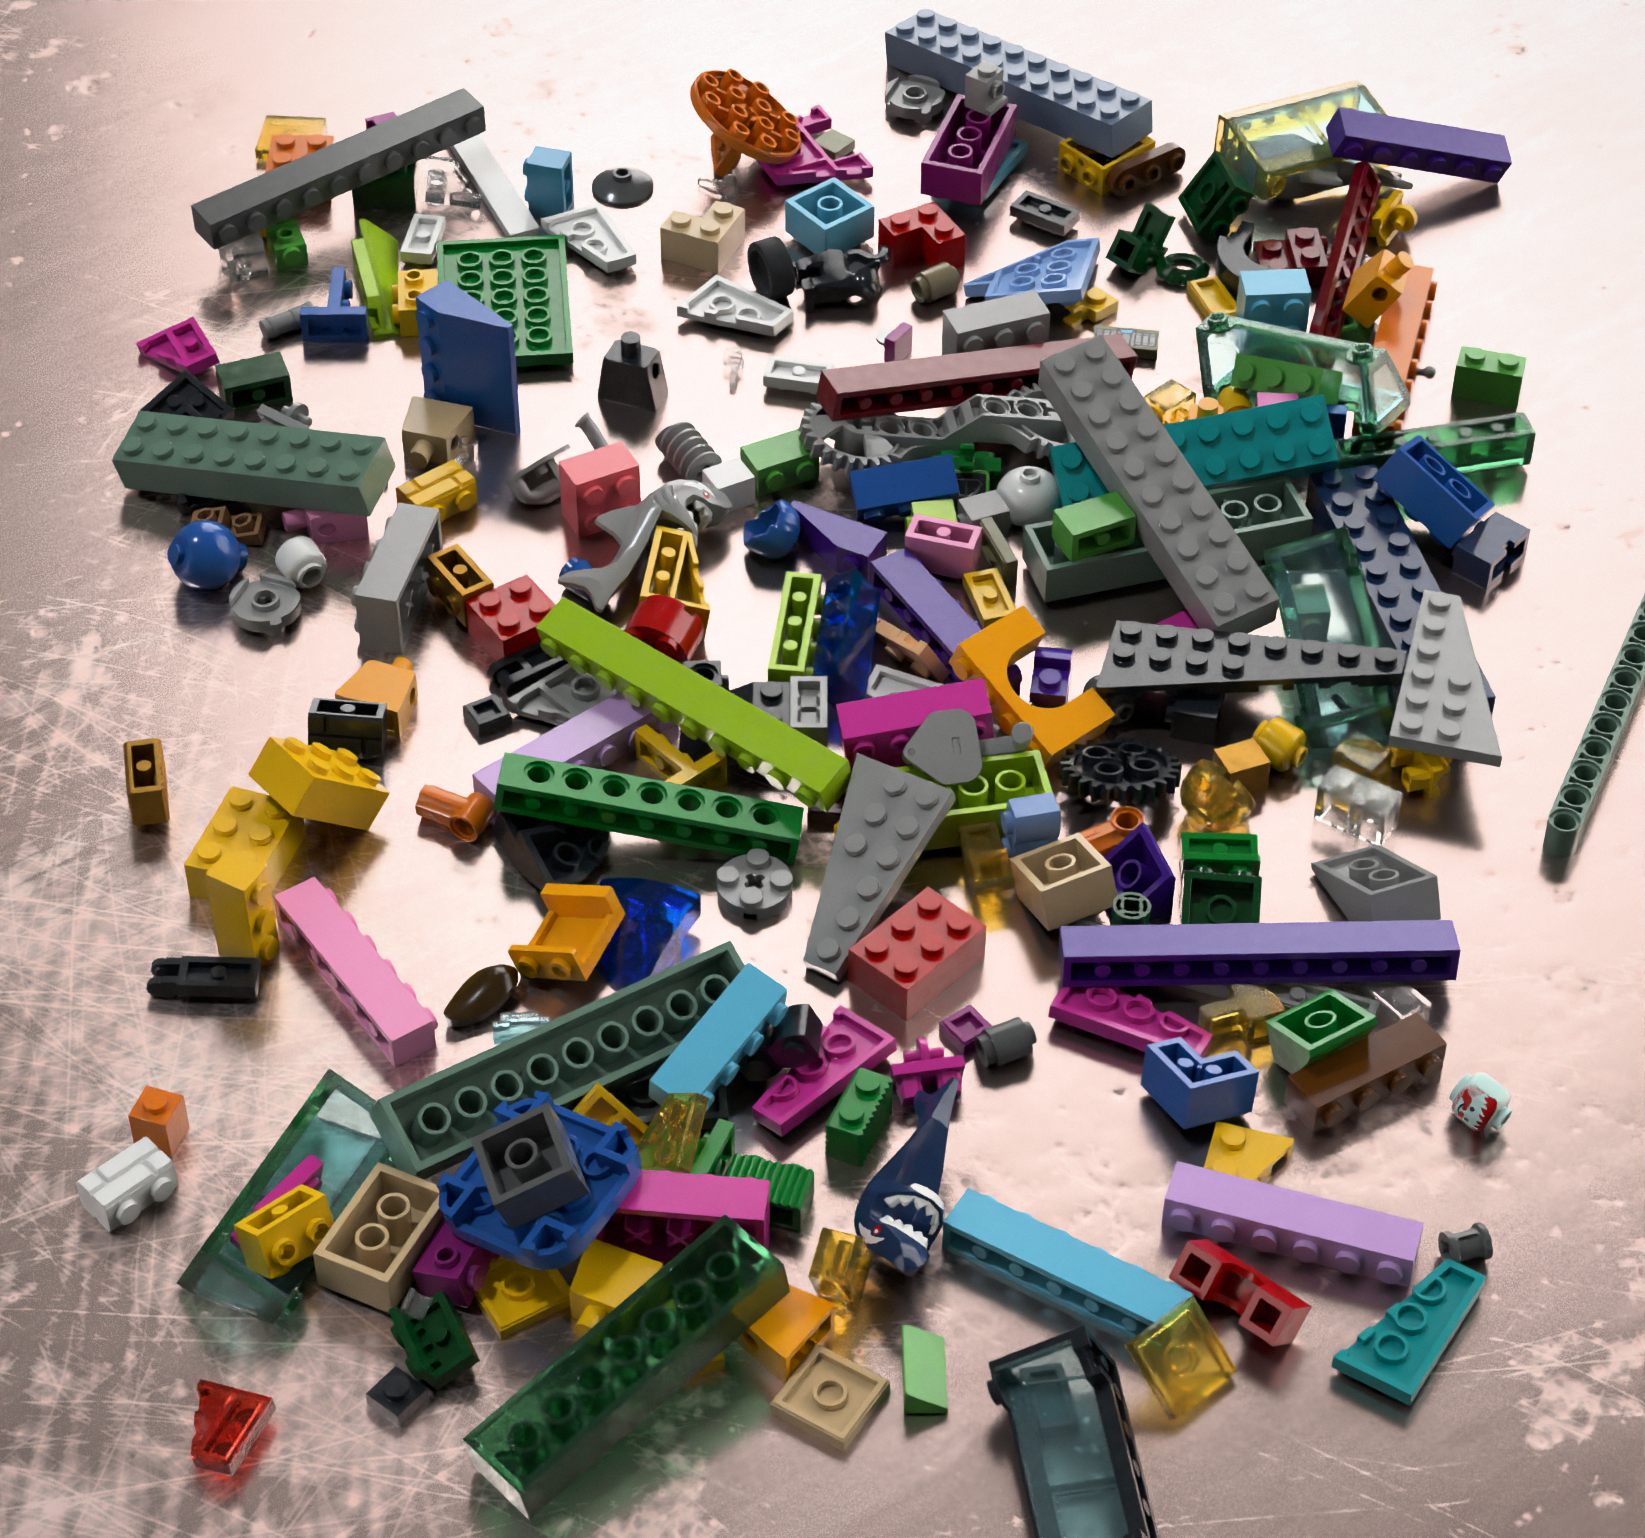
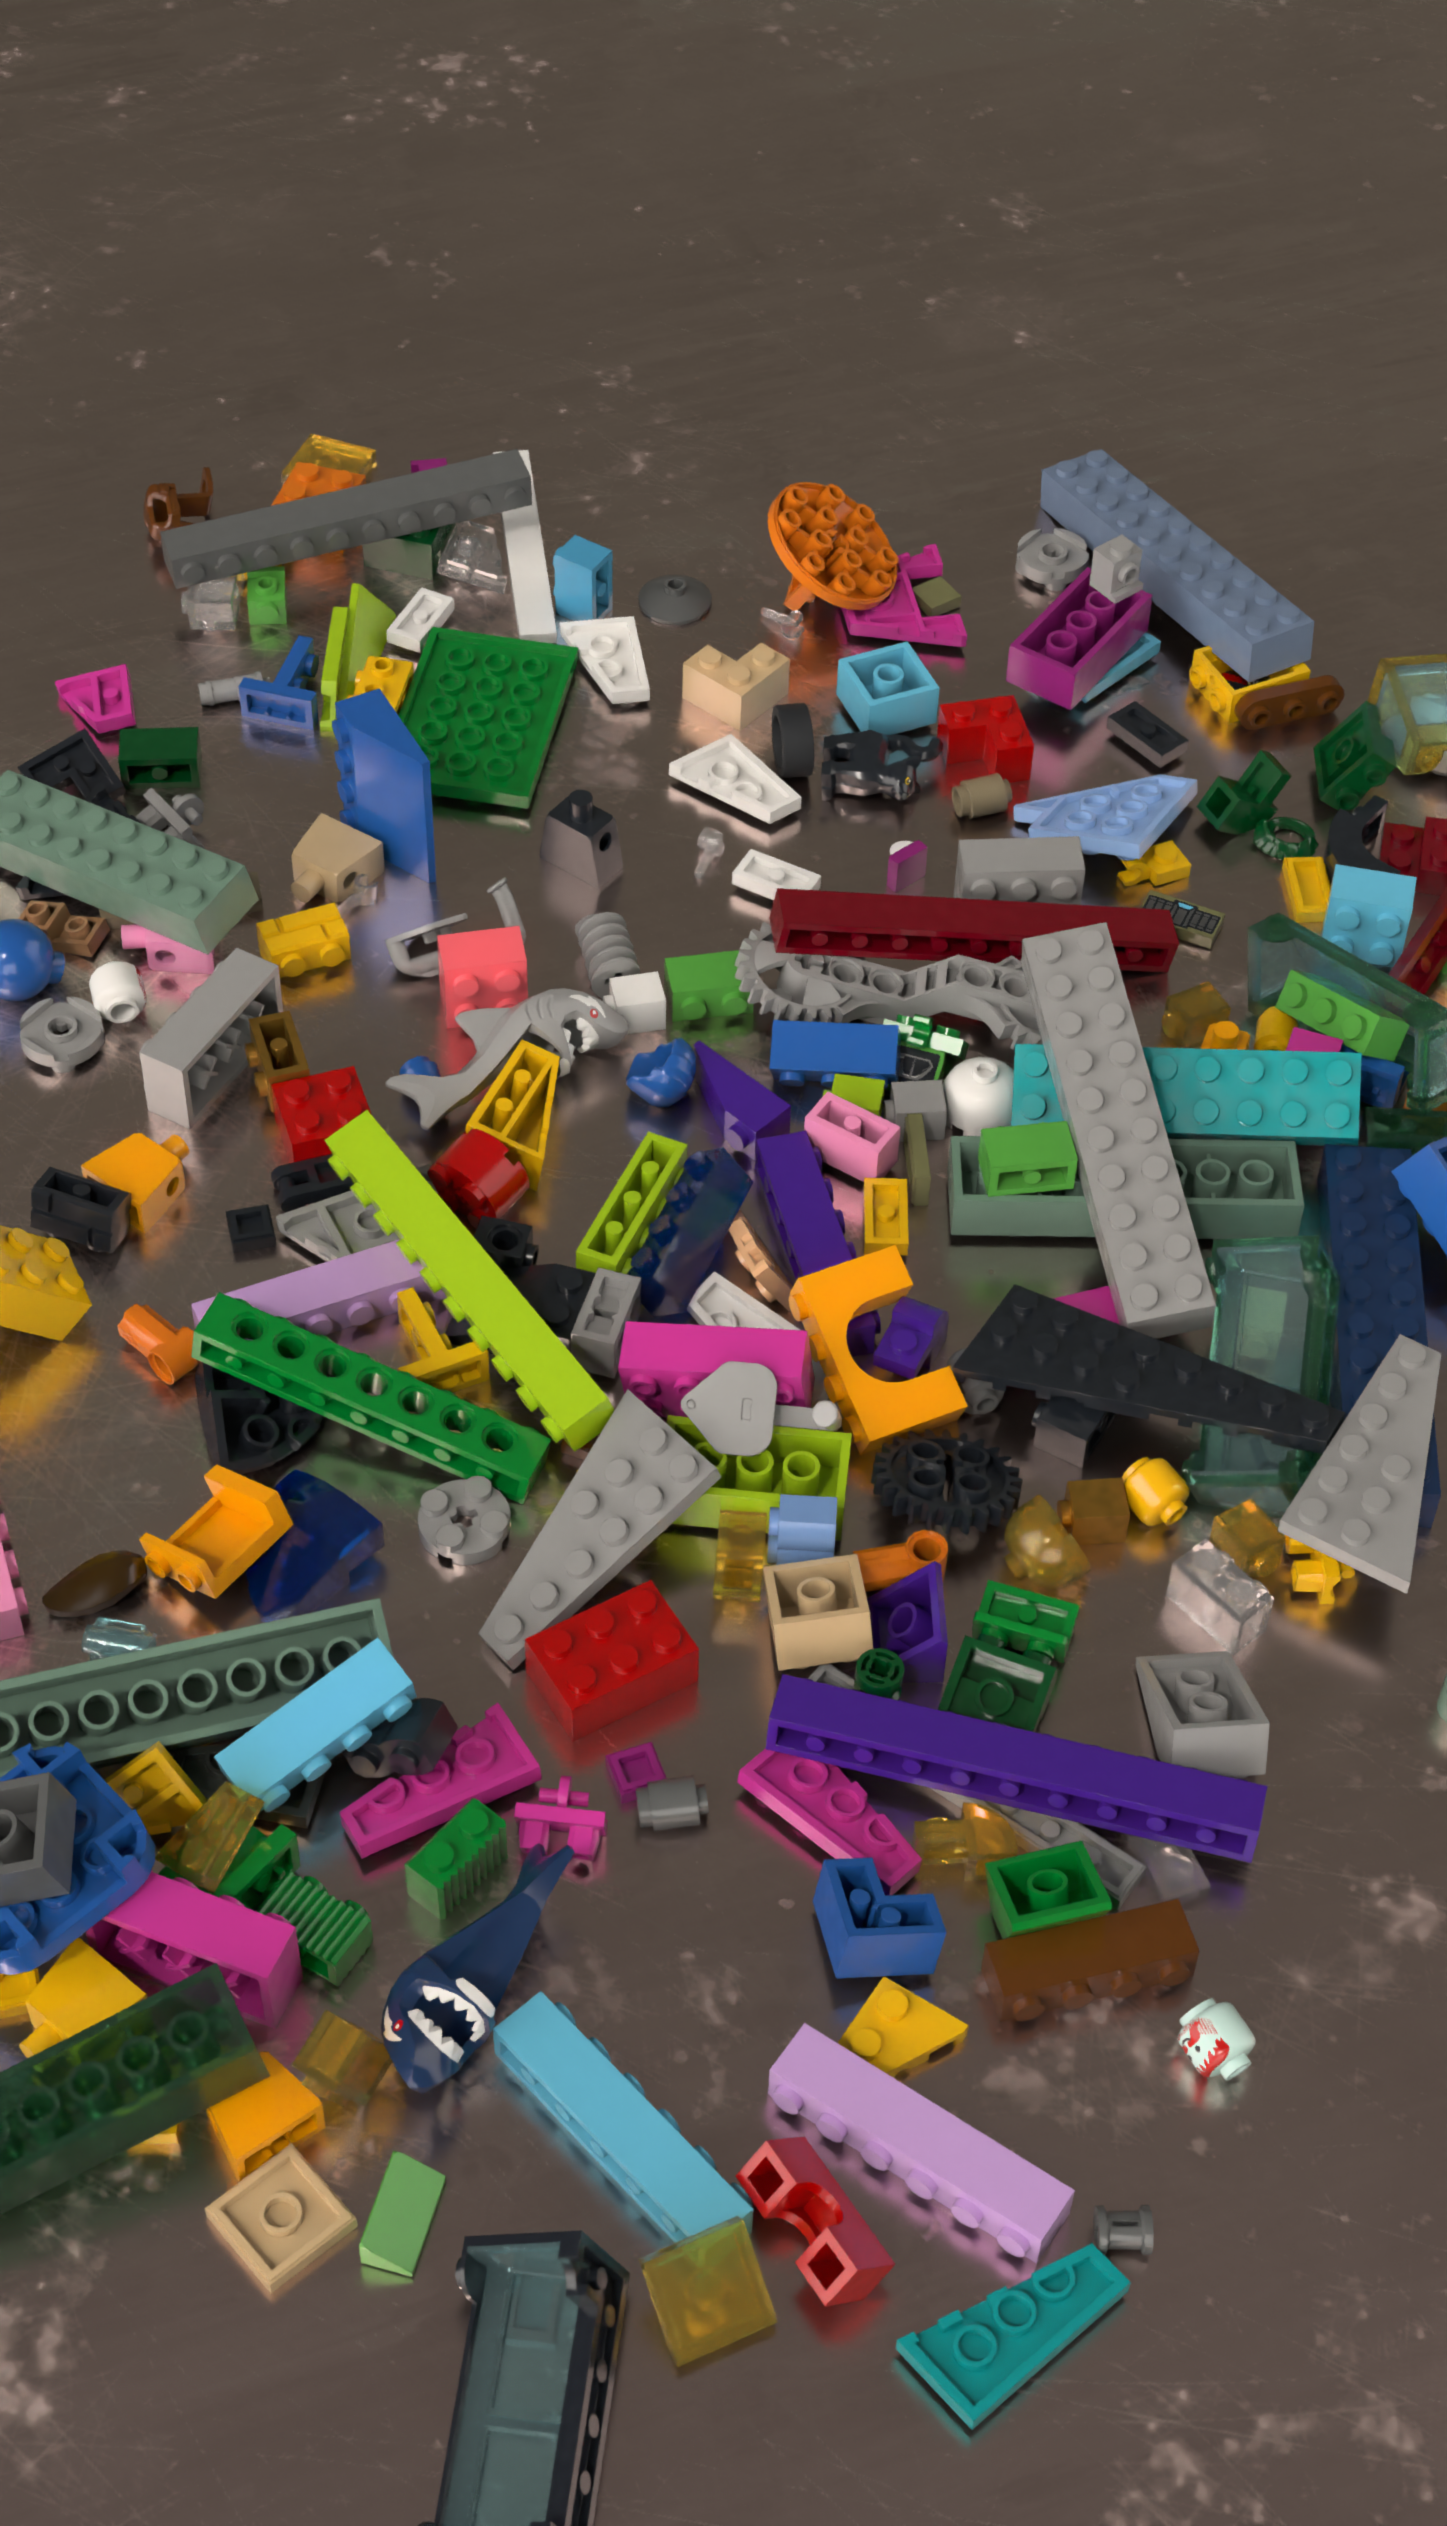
camera: 15 degrees right, 5 degrees up
none -> reddish brown piece [143,467,213,542]

